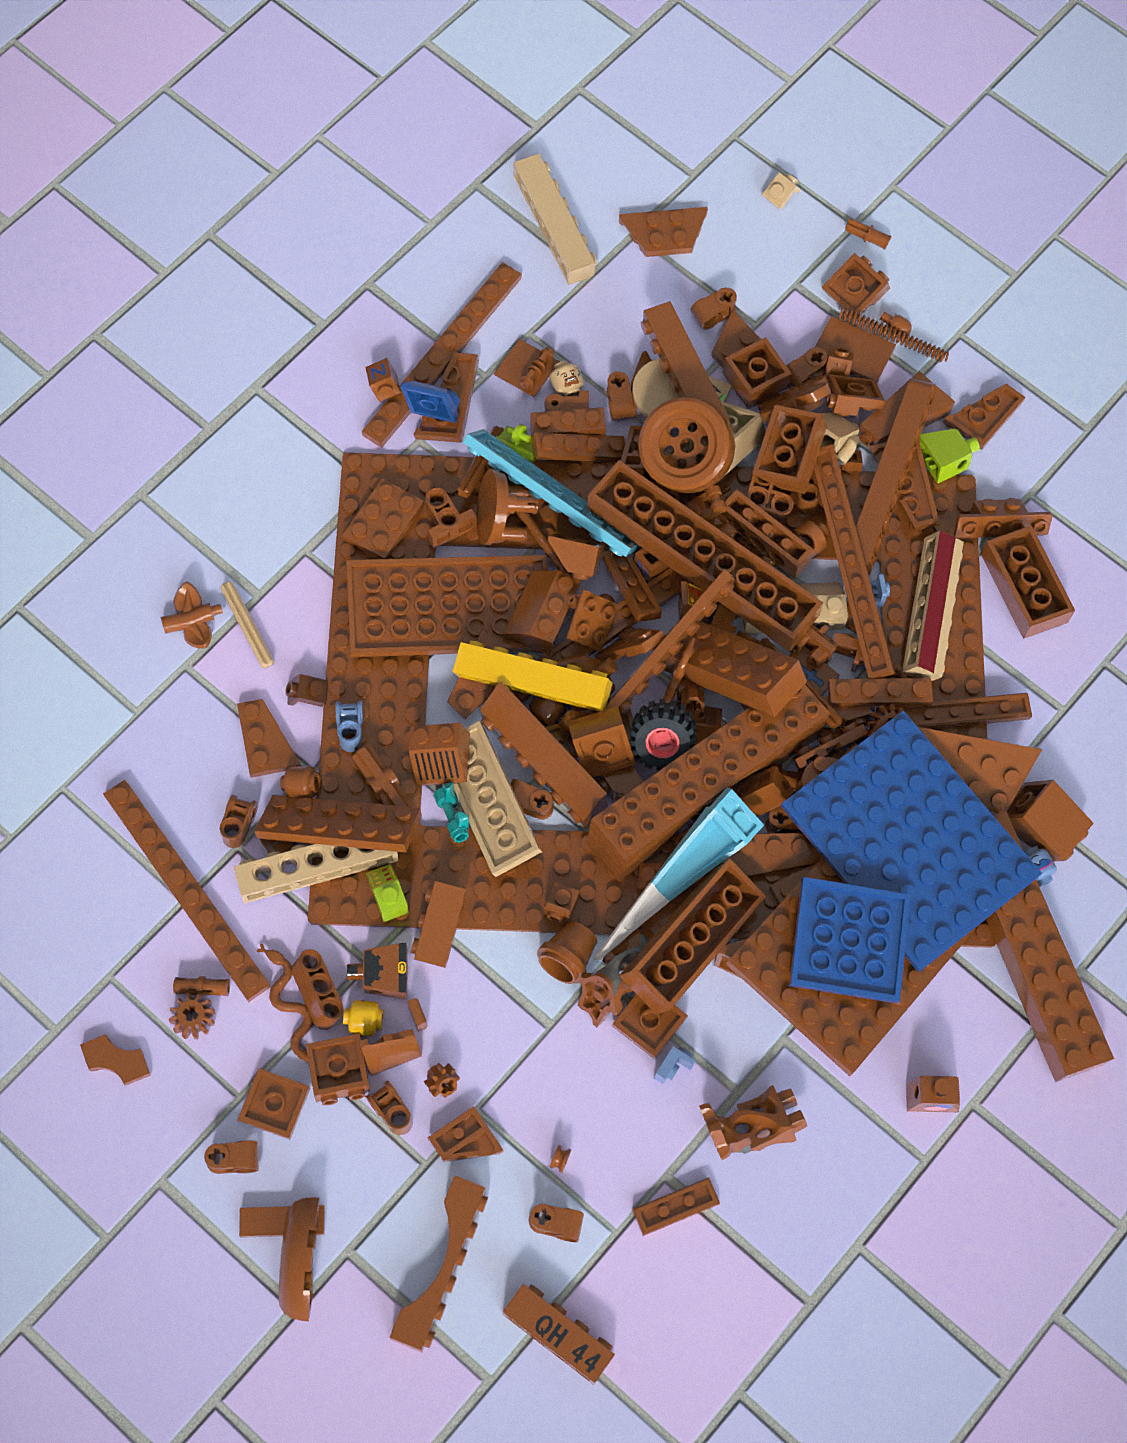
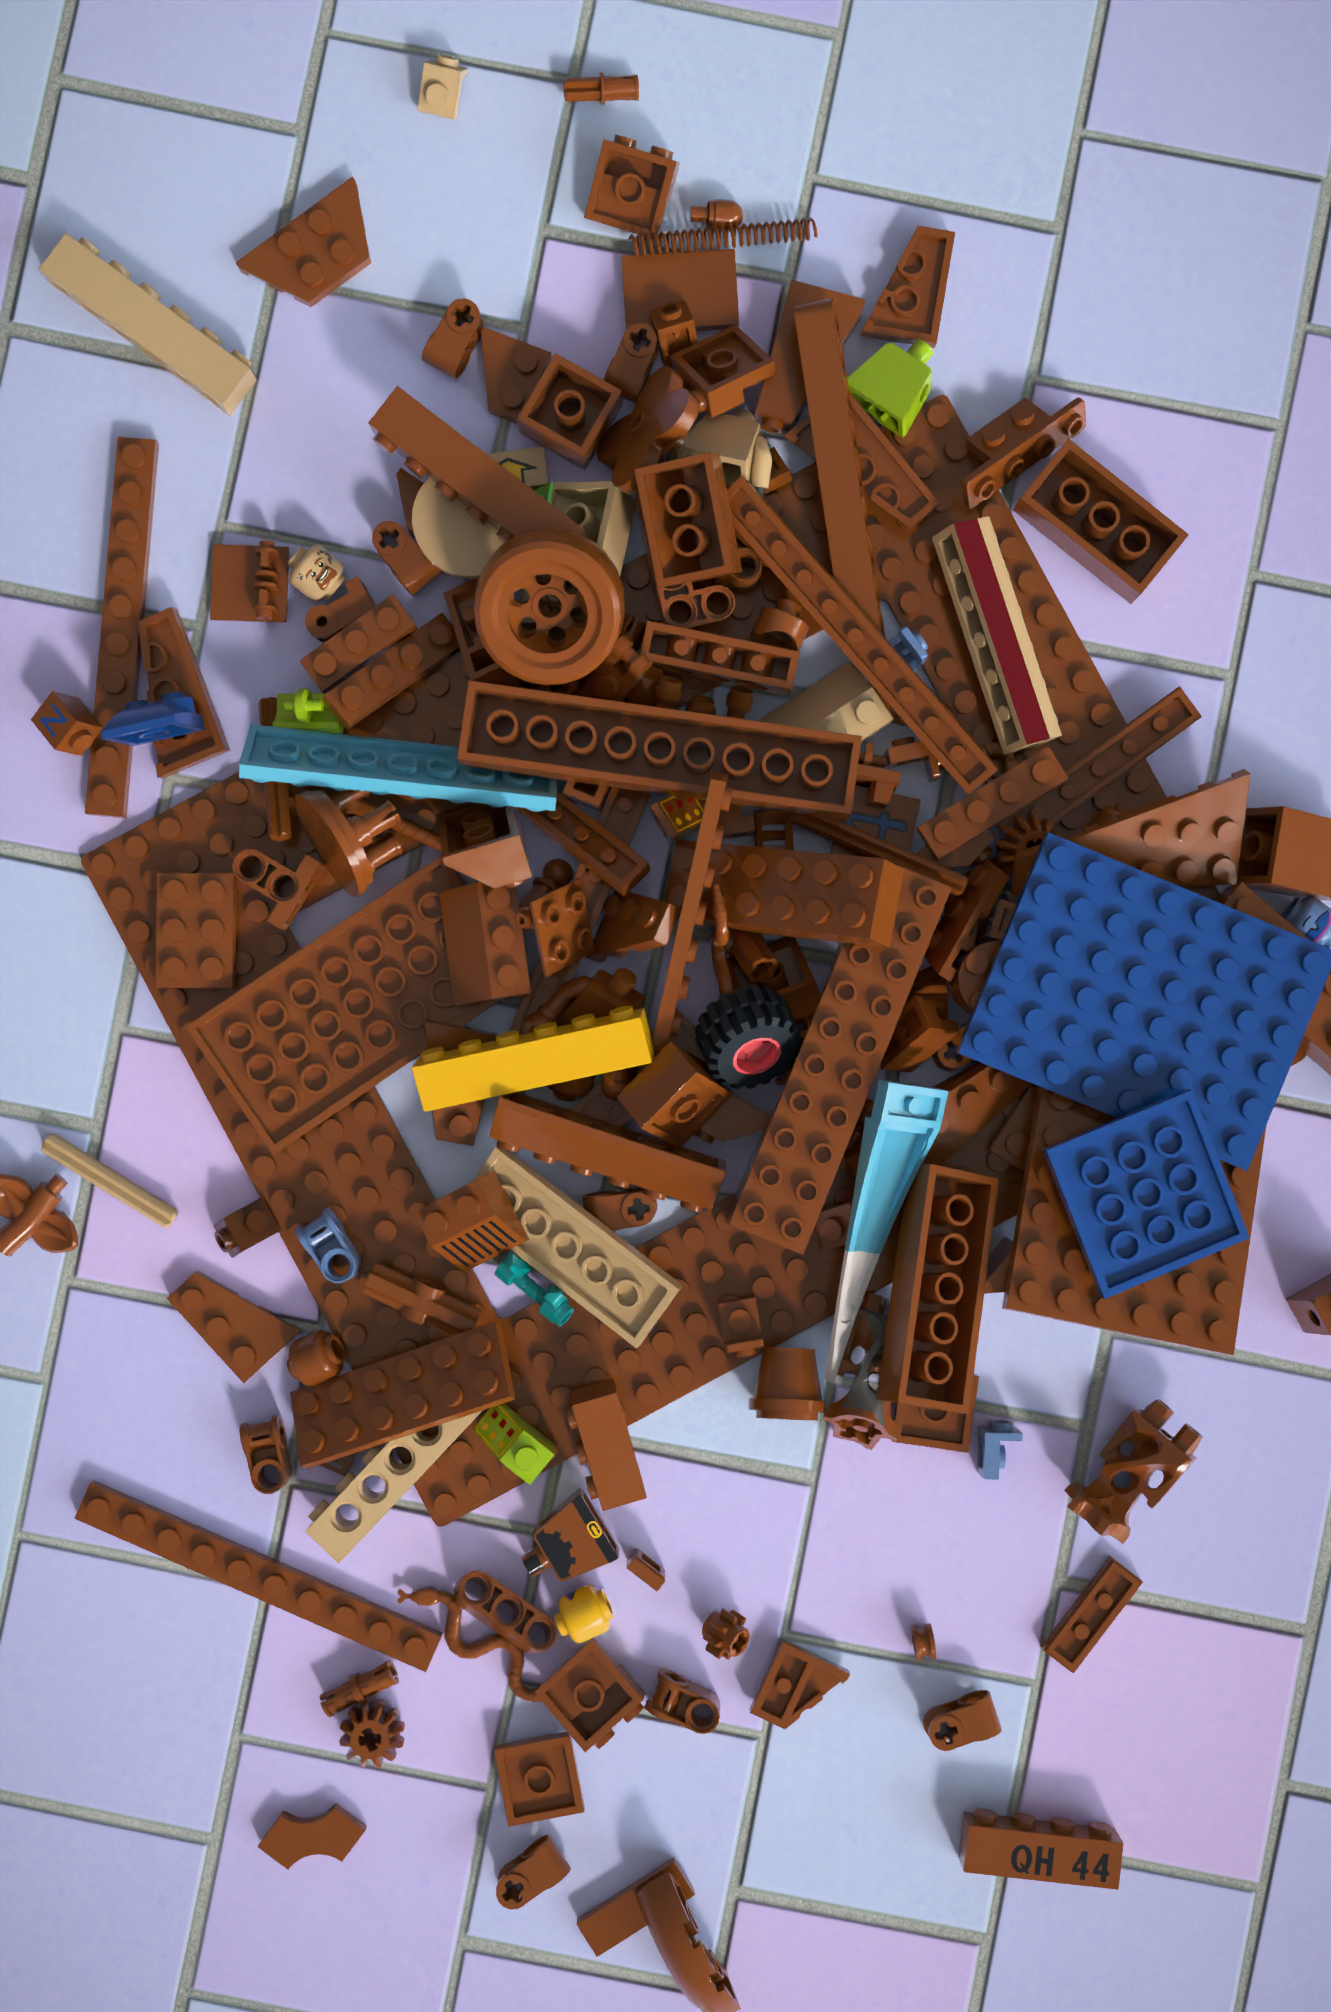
camera: 30 degrees left, 20 degrees up
dark orange slope [359,1029,422,1076] -> none
dark orange arch [389,1175,489,1353] -> none

